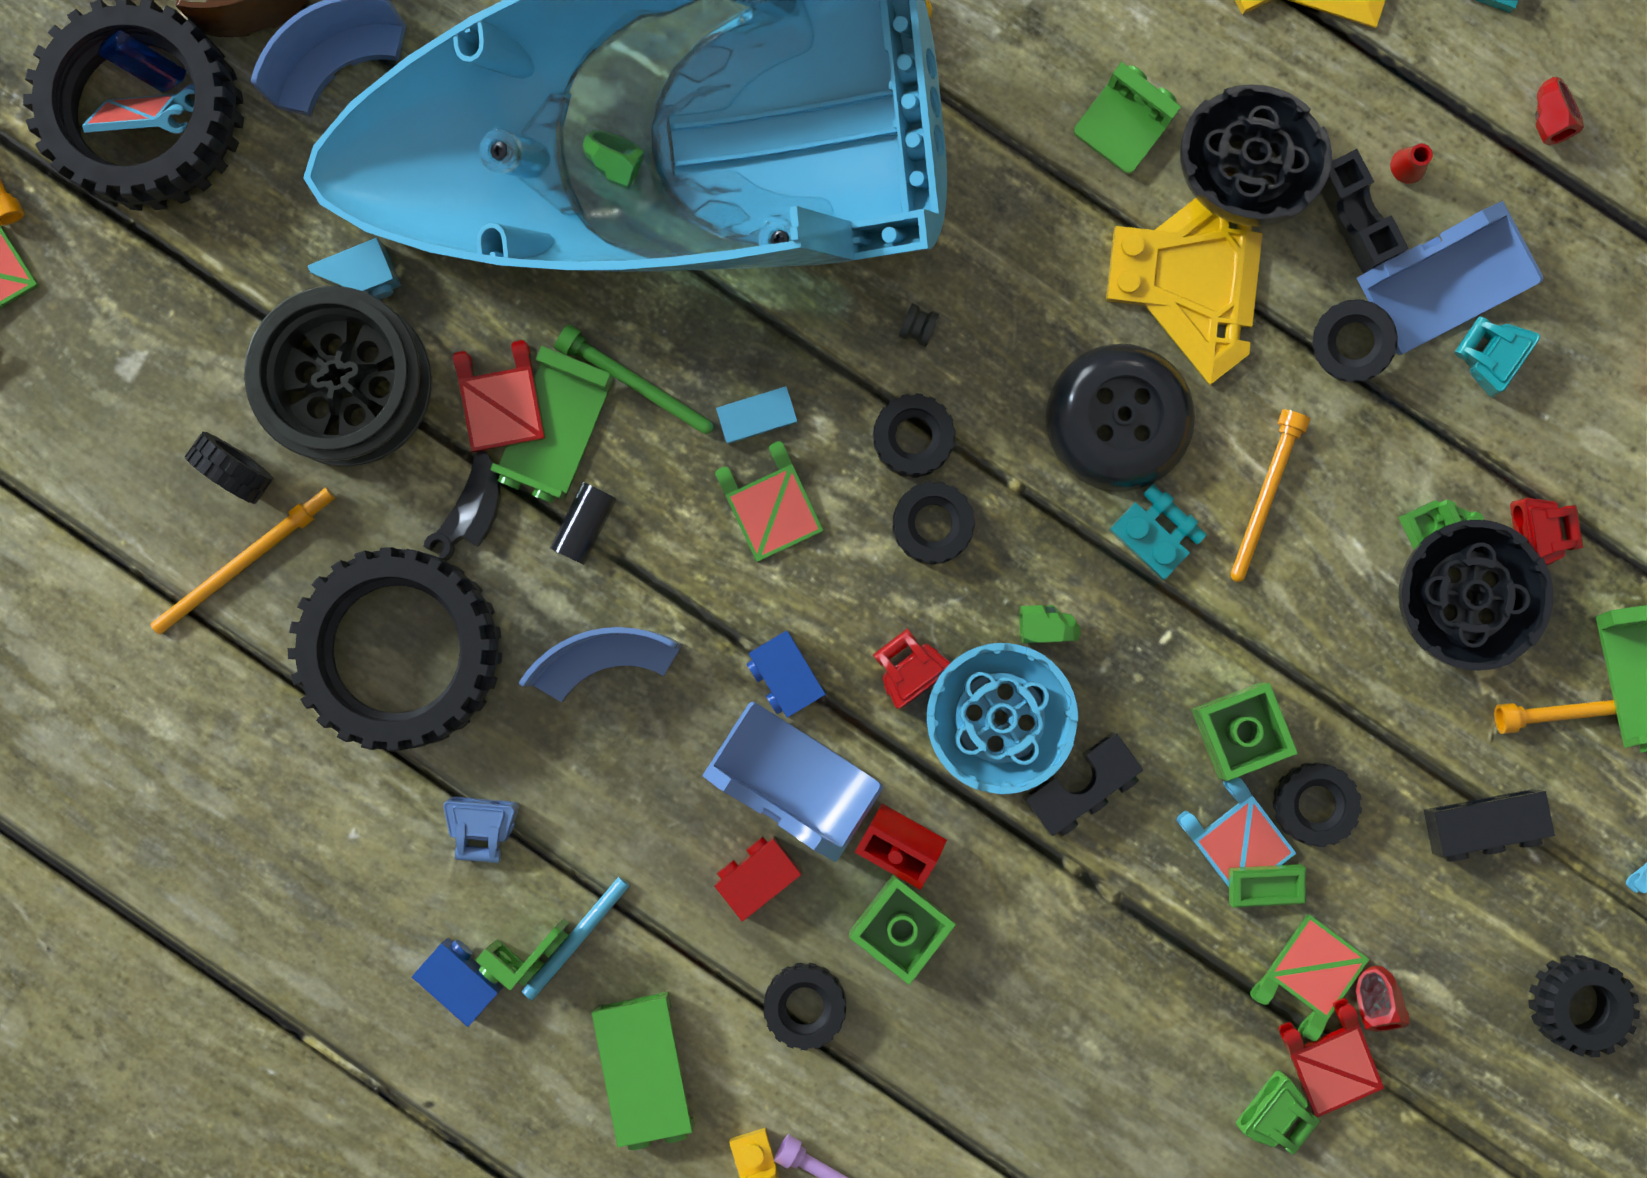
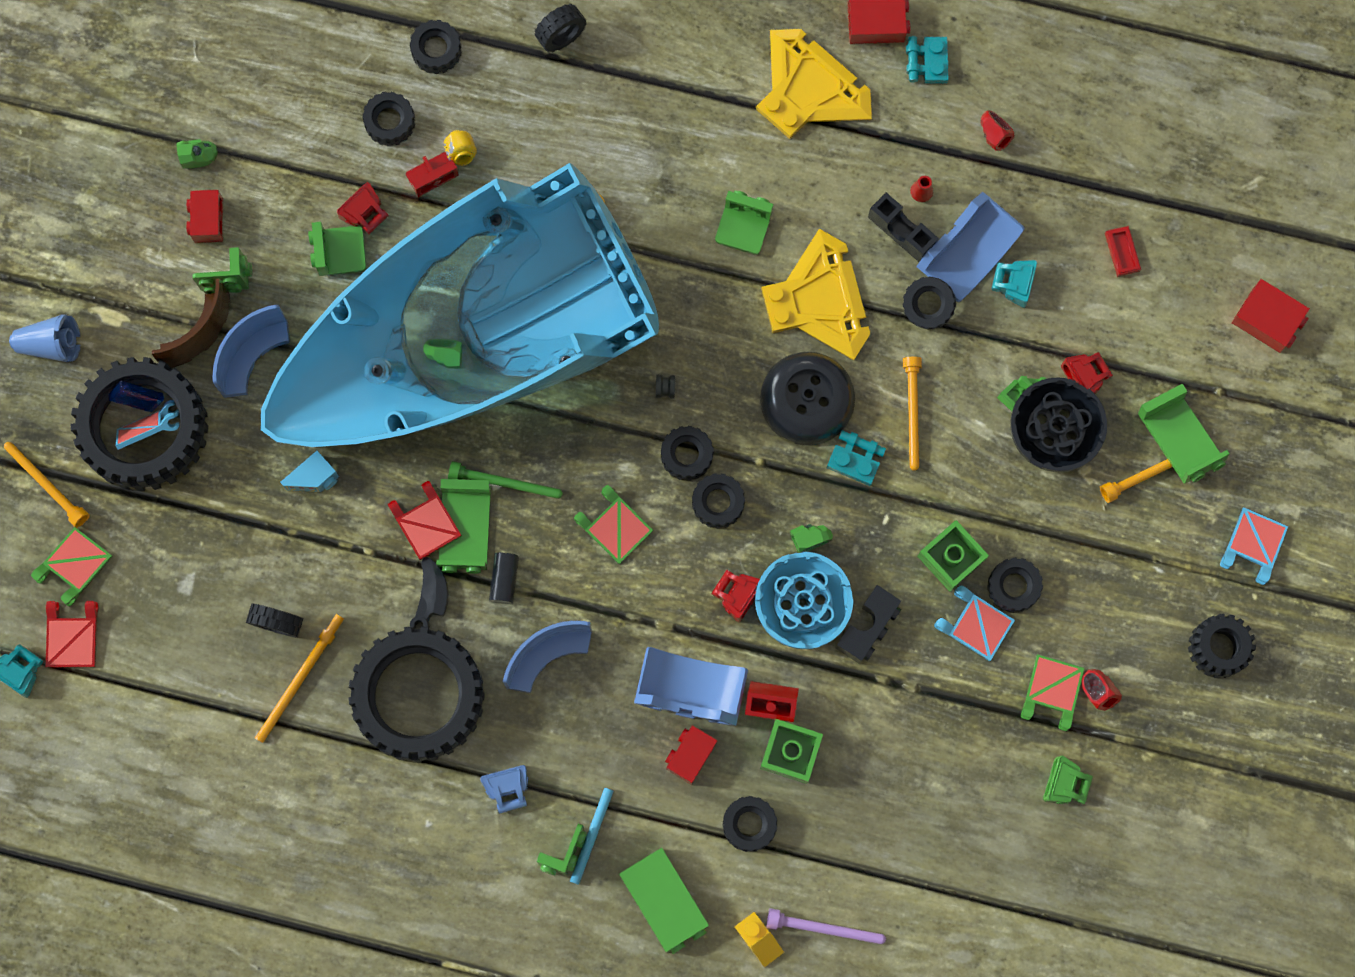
camera: 25 degrees left, 10 degrees down
pearl dark grey wheel [244,286,432,467] -> none
blue brick [412,938,504,1027] -> none
medium azure tile [716,386,797,444] -> none
blue brick [747,630,826,718] -> none
black brick [1180,84,1332,227] -> none
bright green tile [1229,864,1306,908] -> none
flag [1278,998,1384,1118] -> none
black brick [1424,789,1555,862] -> none

